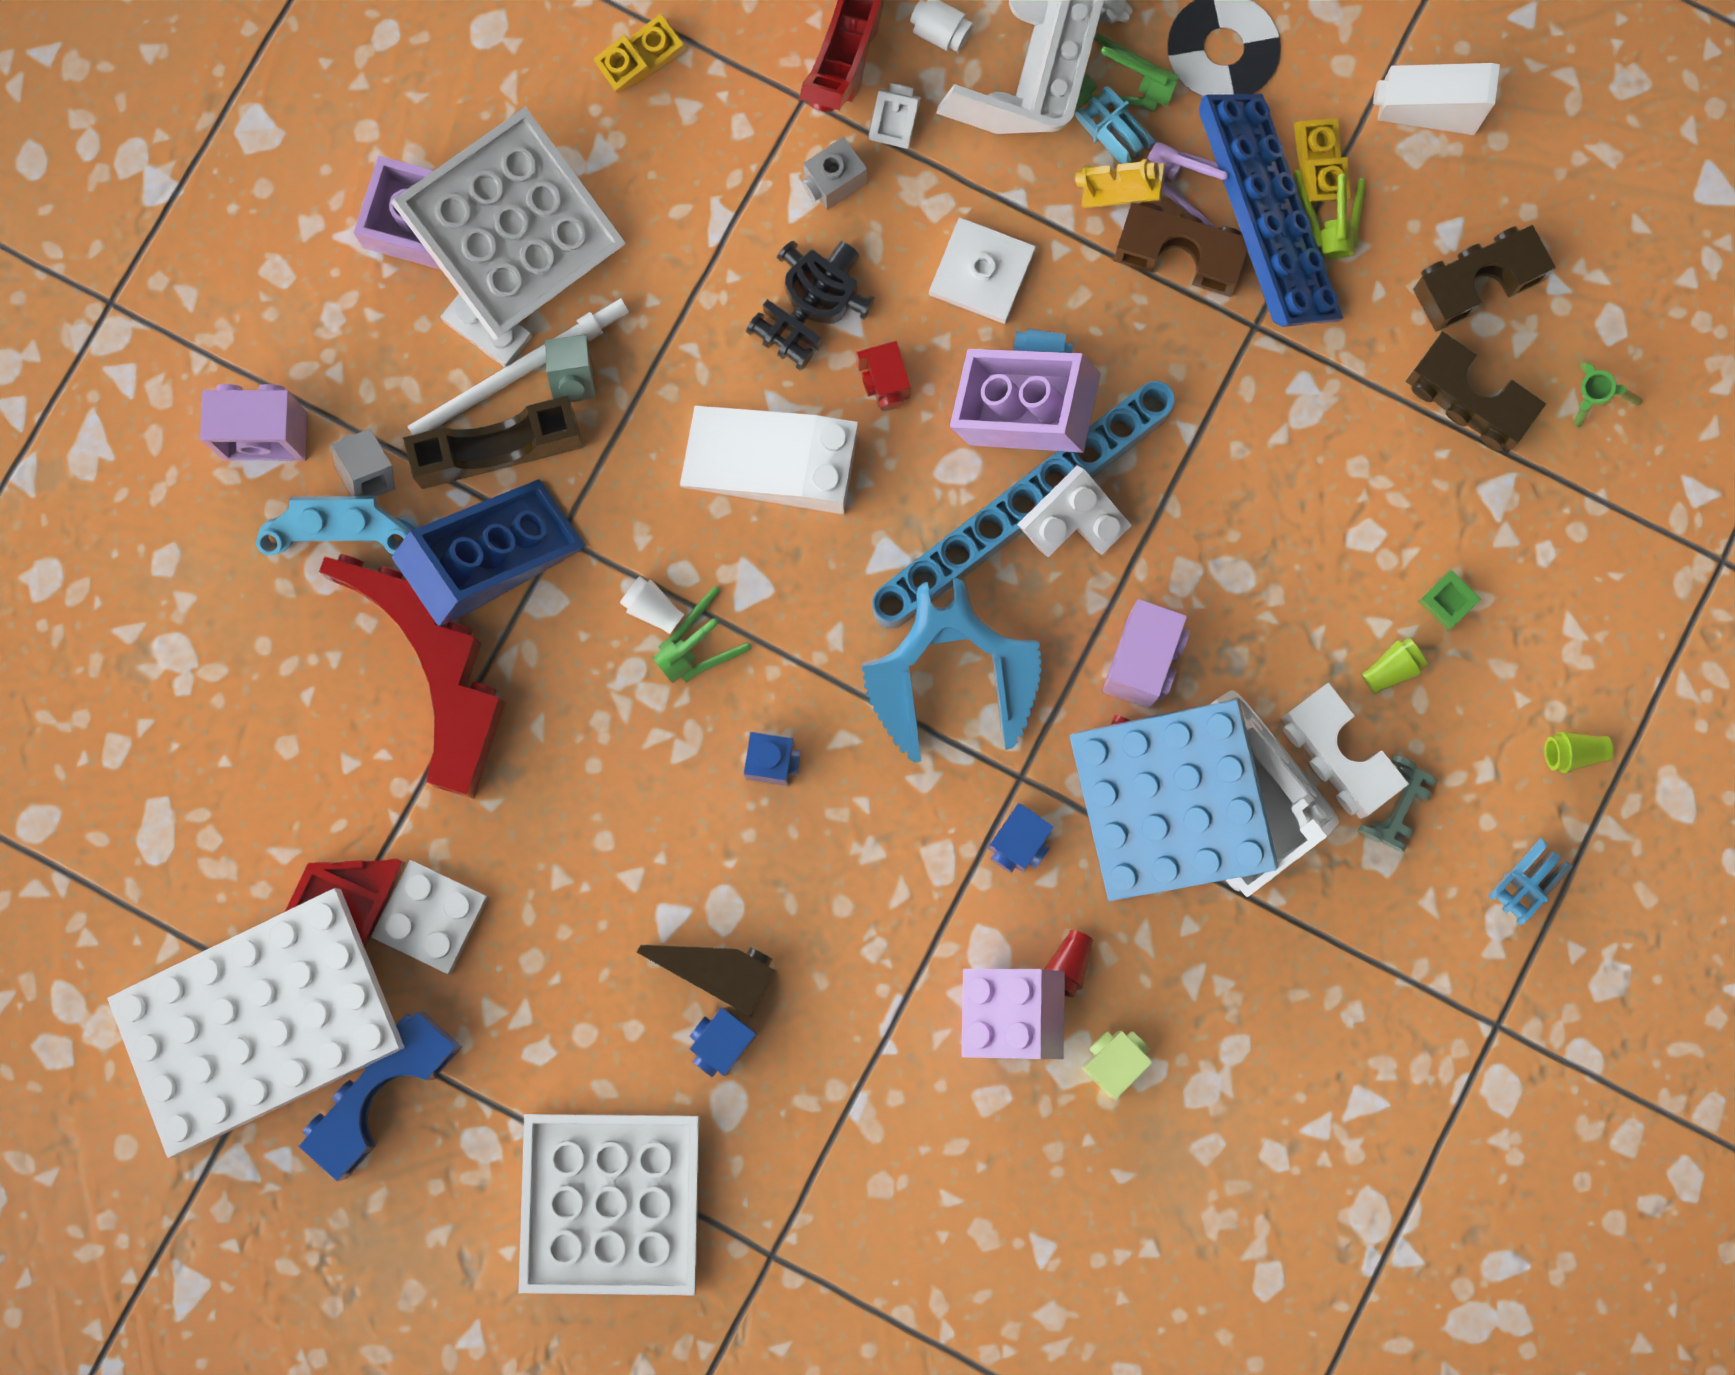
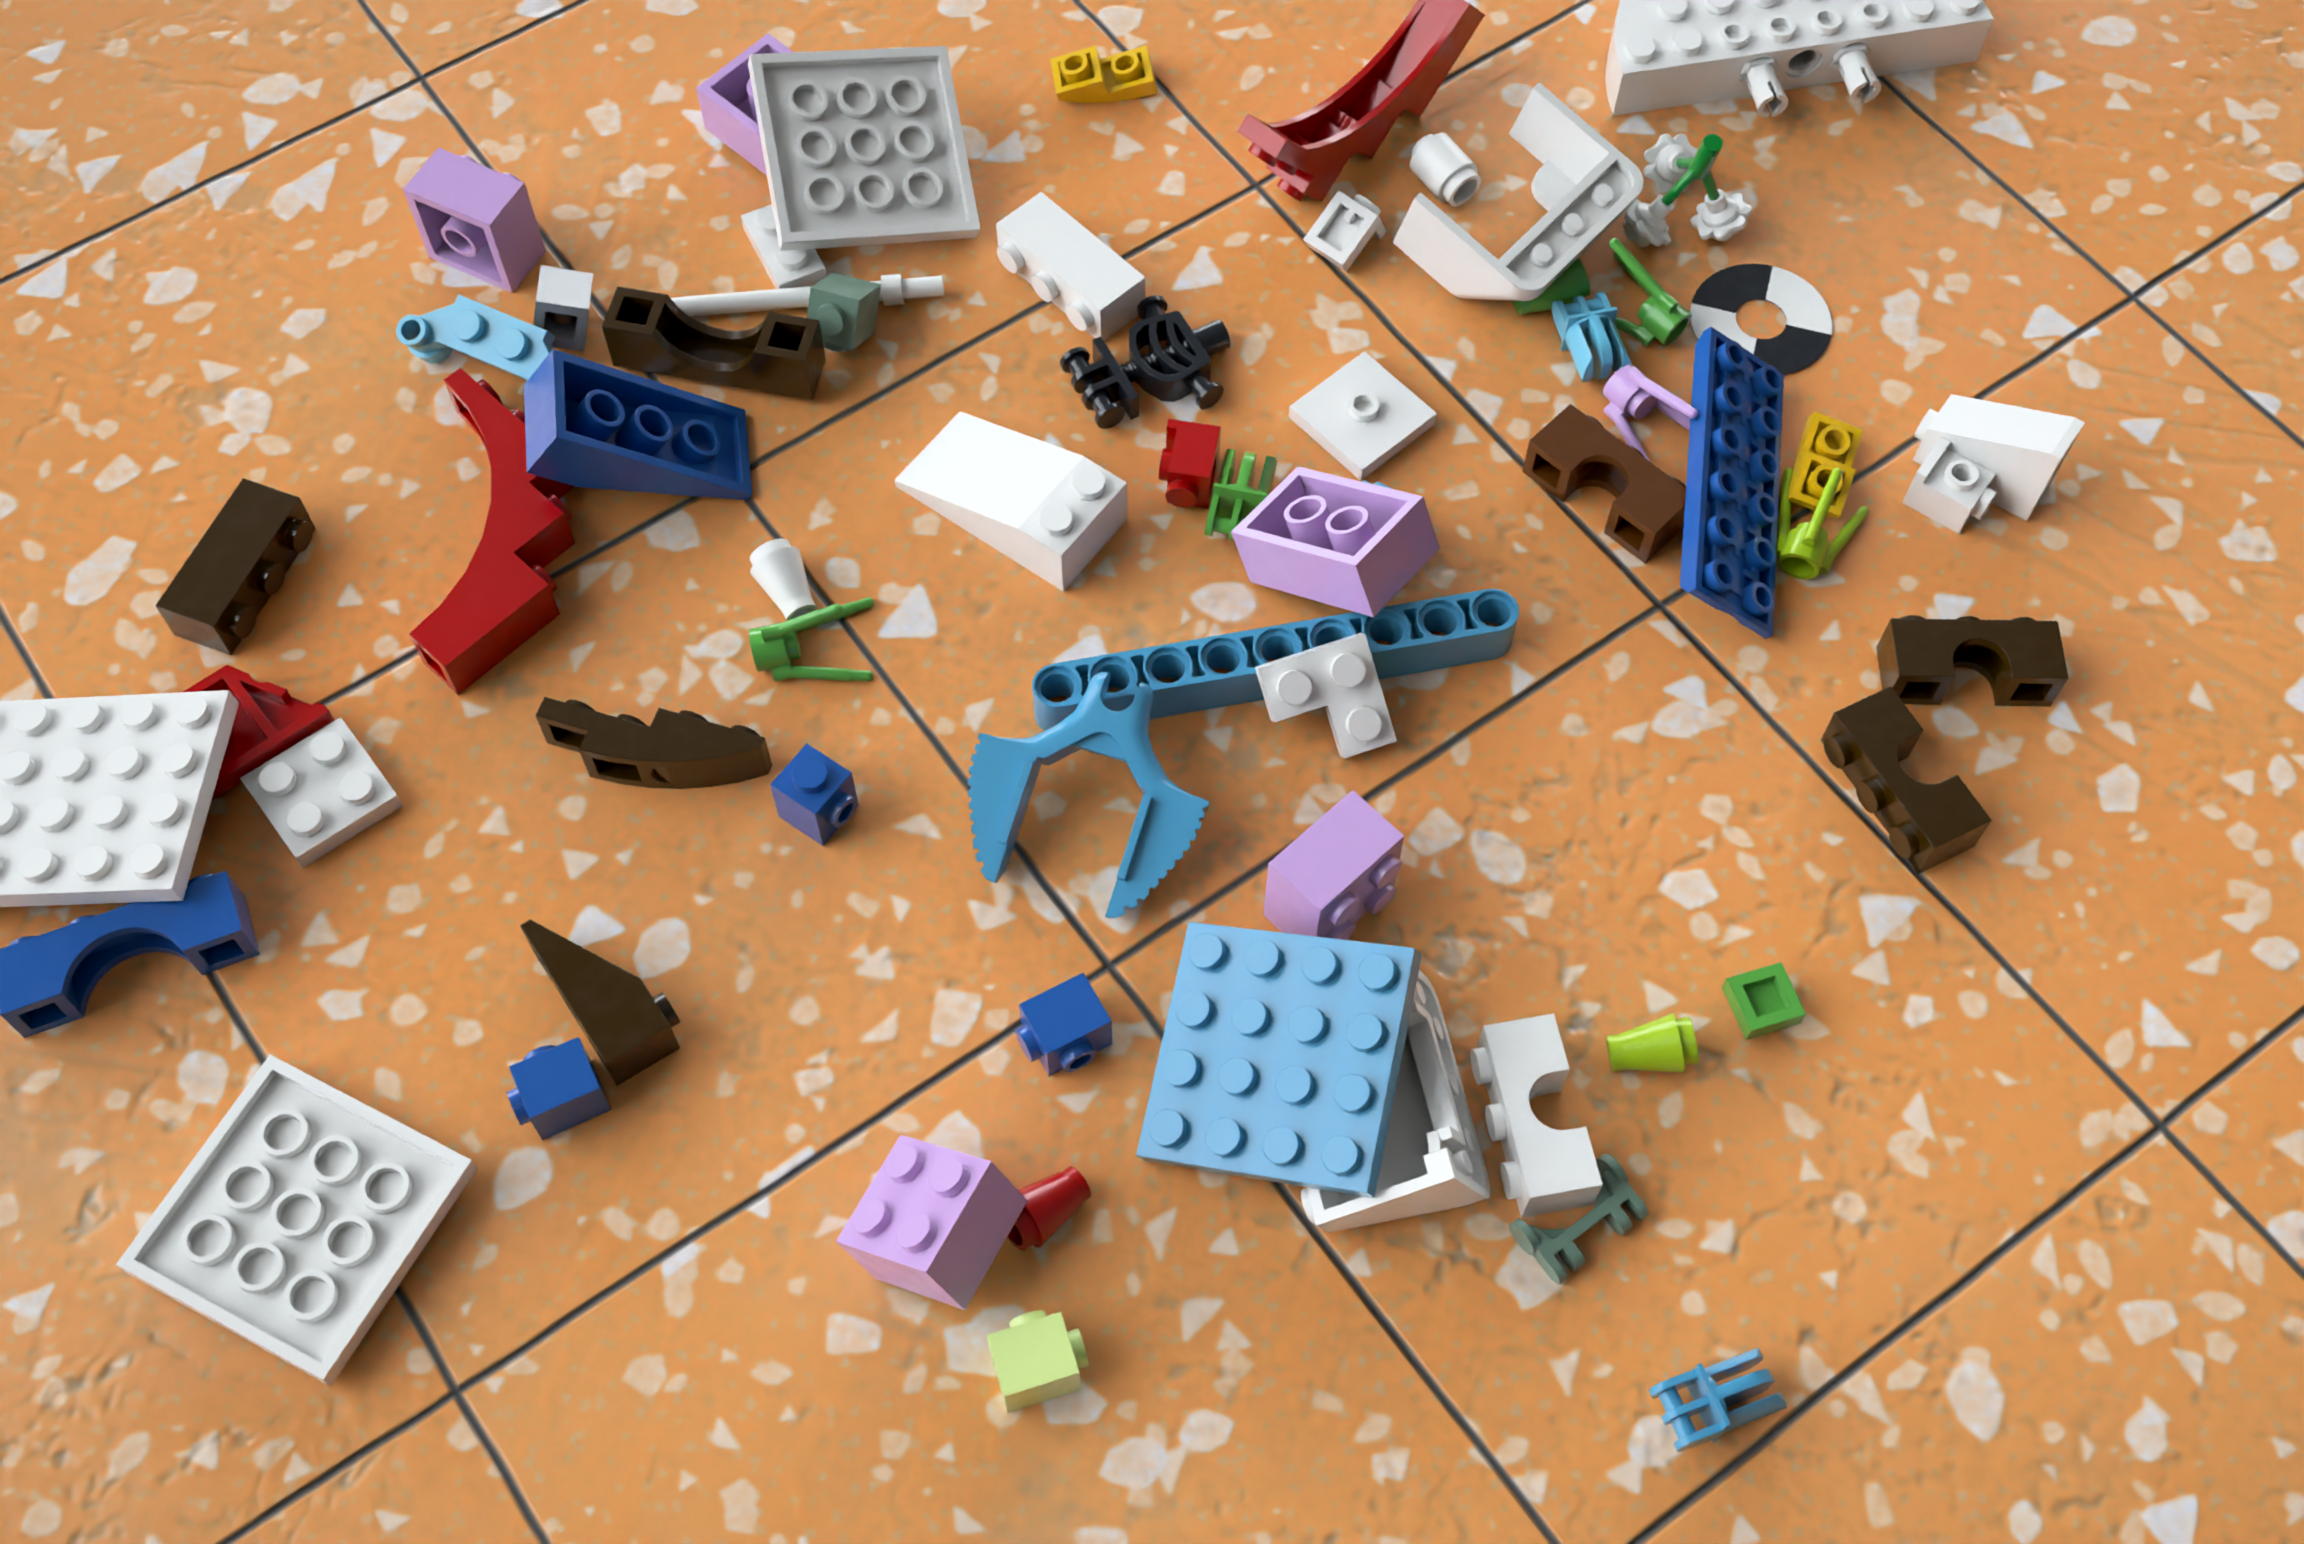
camera: 25 degrees right, 20 degrees down
light grey brick [801,137,867,210] -> none
yellow hinge [1075,159,1165,208] -> none
lime cone [1544,732,1614,774] -> none
bright green plant [1574,361,1642,427] -> none
none -> dark brown brick [155,478,316,655]
none -> dark brown slope [535,697,772,789]
none -> white brick [996,192,1145,341]
none -> bright green arm [1205,449,1277,541]
none -> white brick [1902,437,1997,534]

